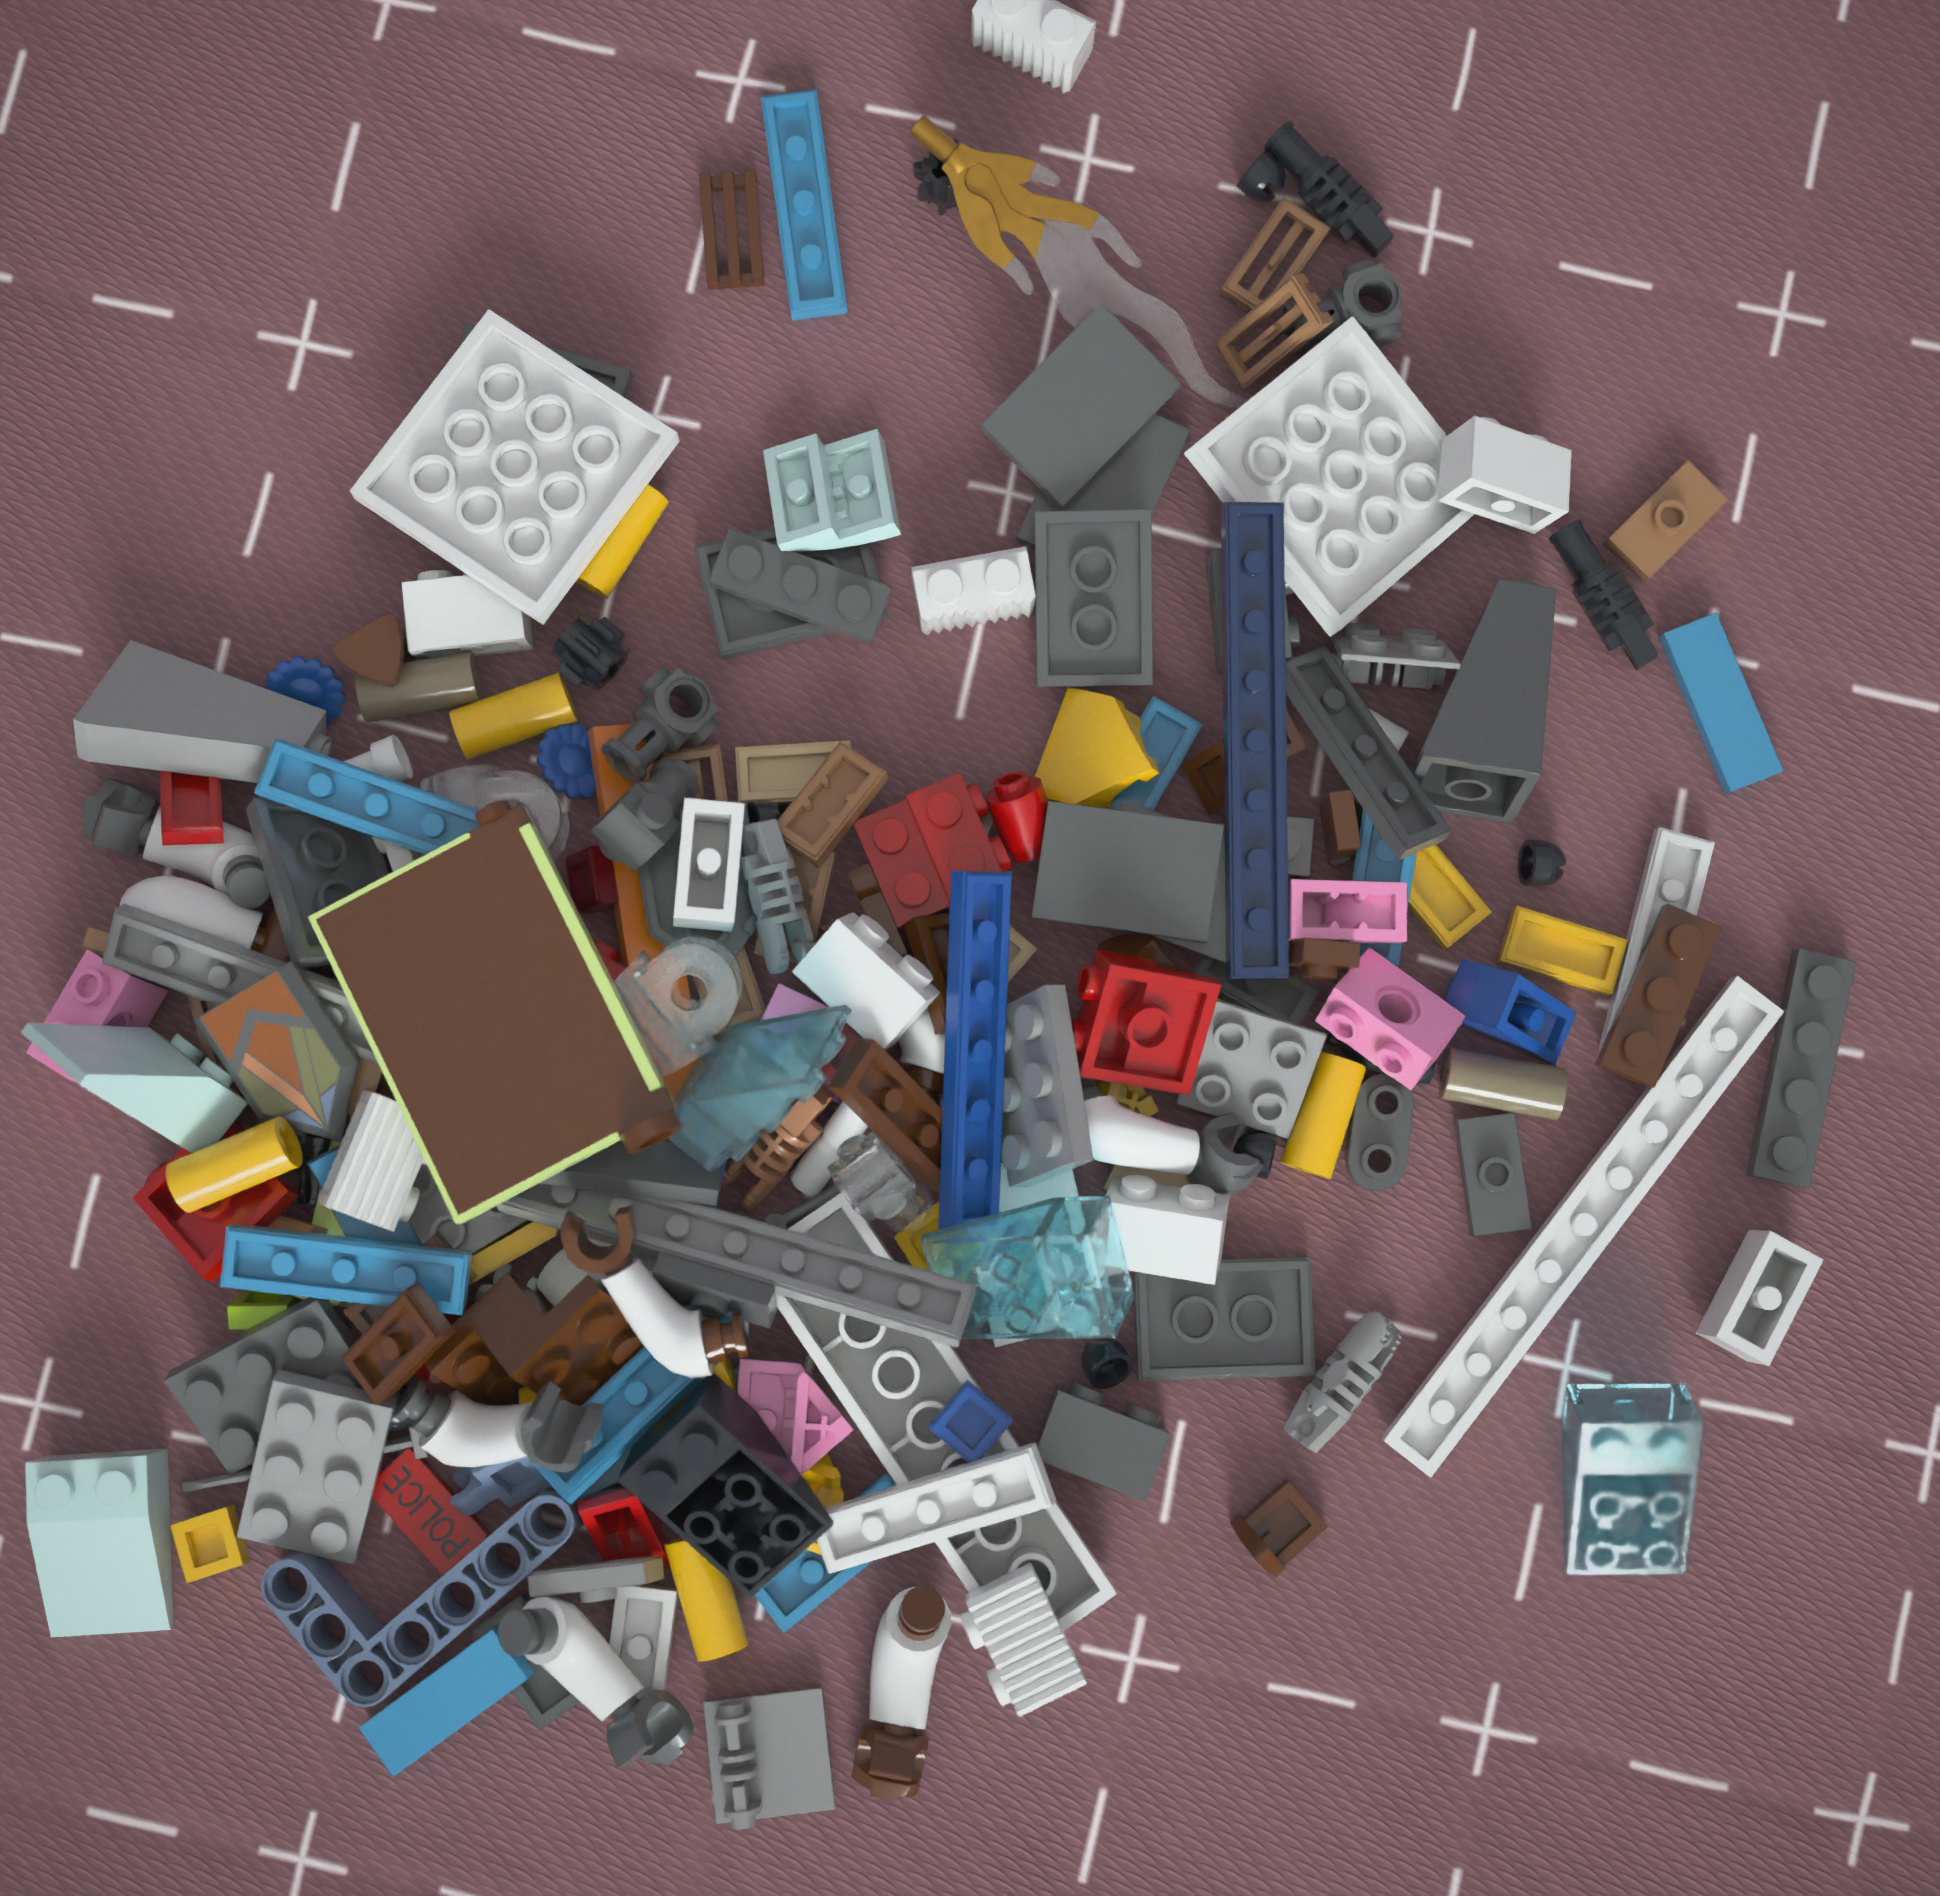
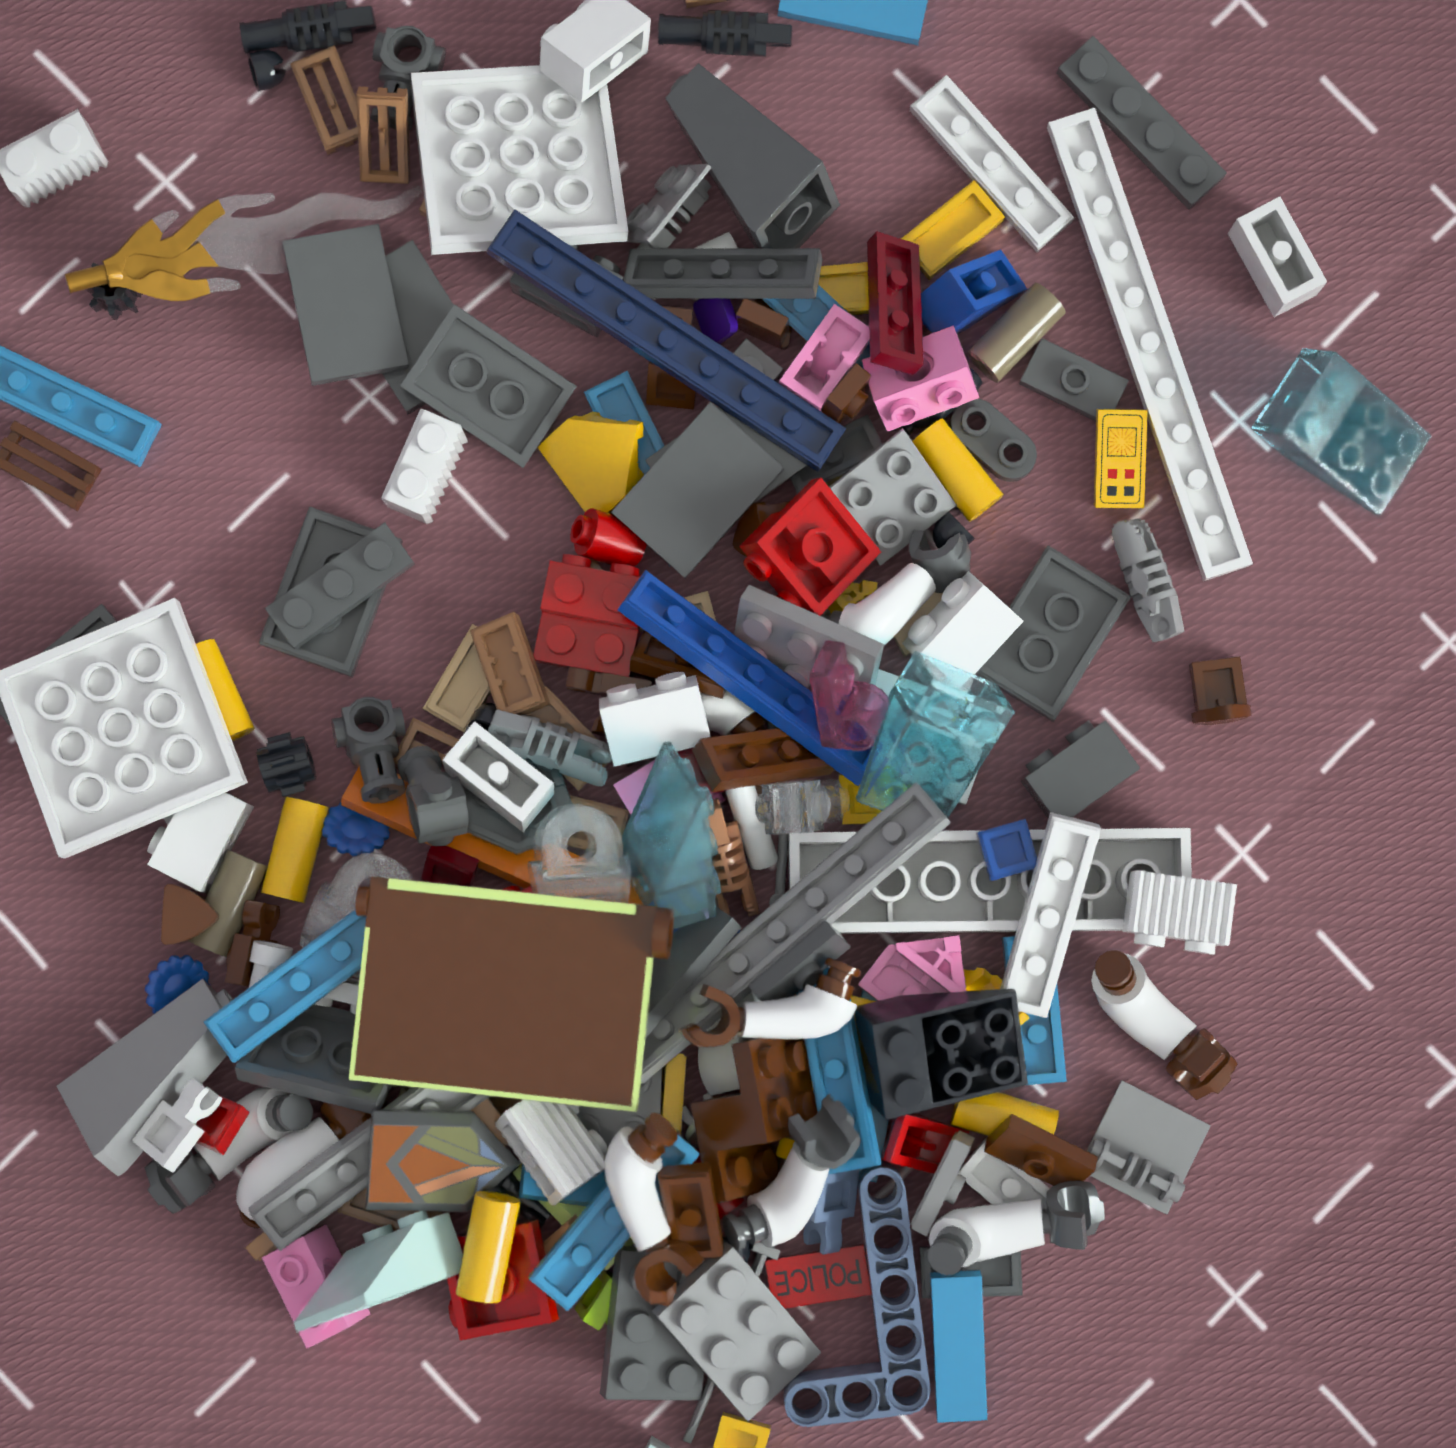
camera: 50 degrees left, 0 degrees up
light aqua slope [763,428,901,551] -> none
black hinge [1081,1336,1133,1389] -> none
black hinge [1518,839,1566,887] -> none
reddish brown plate [1595,904,1722,1089] -> none
none -> white plate [132,1078,222,1173]
none -> reddish brown plate [225,900,280,987]
none -> piece [604,1112,705,1307]
none -> dark purple piece [693,298,738,344]
none -> clear pink plate [809,640,890,751]
none -> dark red plate [867,231,924,375]
none -> reddish brown plate [984,1114,1098,1186]
none -> yellow tile [1094,409,1147,508]

